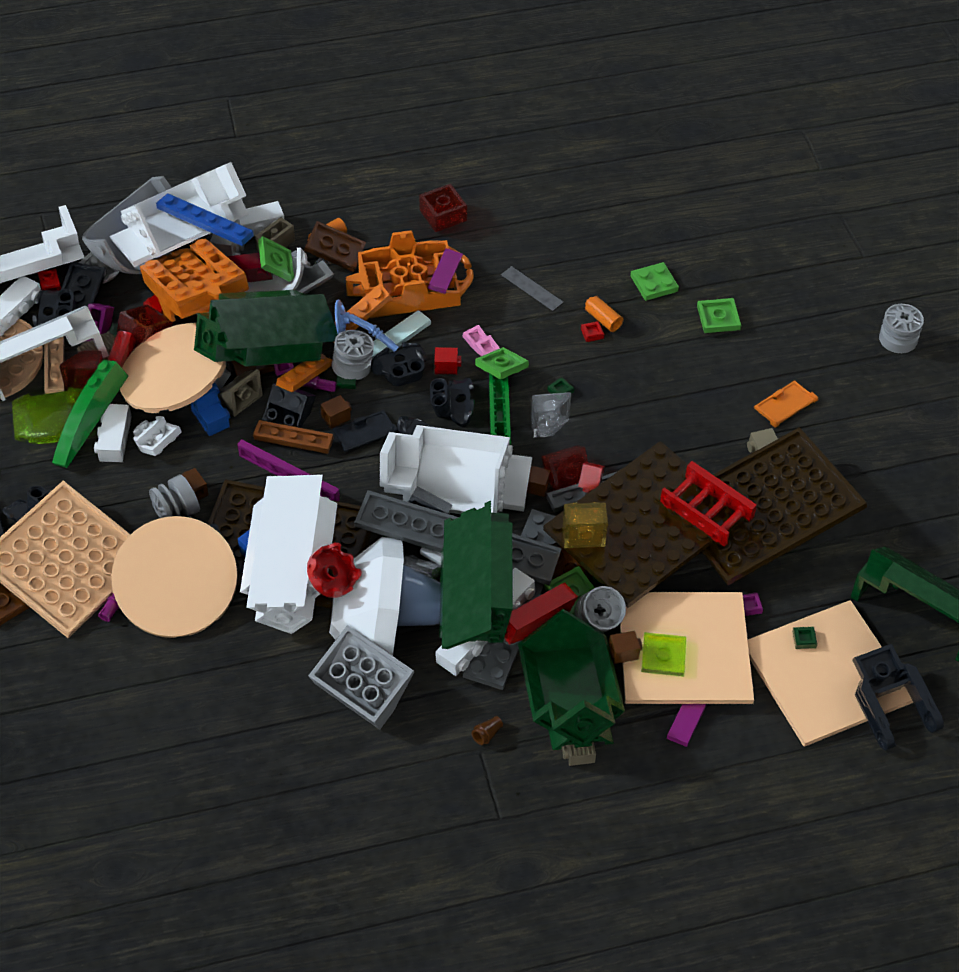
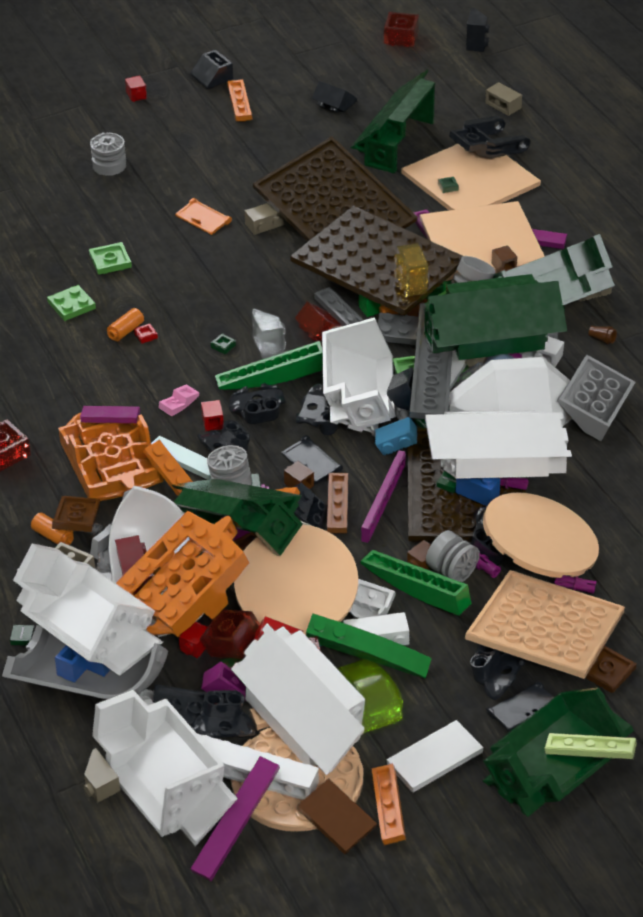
camera: 100 degrees left, 10 degrees down
blue plate [156,193,254,246] -> none
bright green plate [258,236,294,282] -> none
red plate [307,543,362,598] -> none
medium blue dish [335,300,399,352] -> none
bright green plate [475,347,529,379] -> none
flat silver sticker [501,266,563,311] -> none
brick [578,462,605,493] -> none
clear neon green tile [641,632,686,677] -> none
red fence [660,461,757,546] -> none
none -> dark tan slope [84,749,120,803]
none -> green slope [360,550,471,615]
none -> dark azure brick [375,417,417,456]

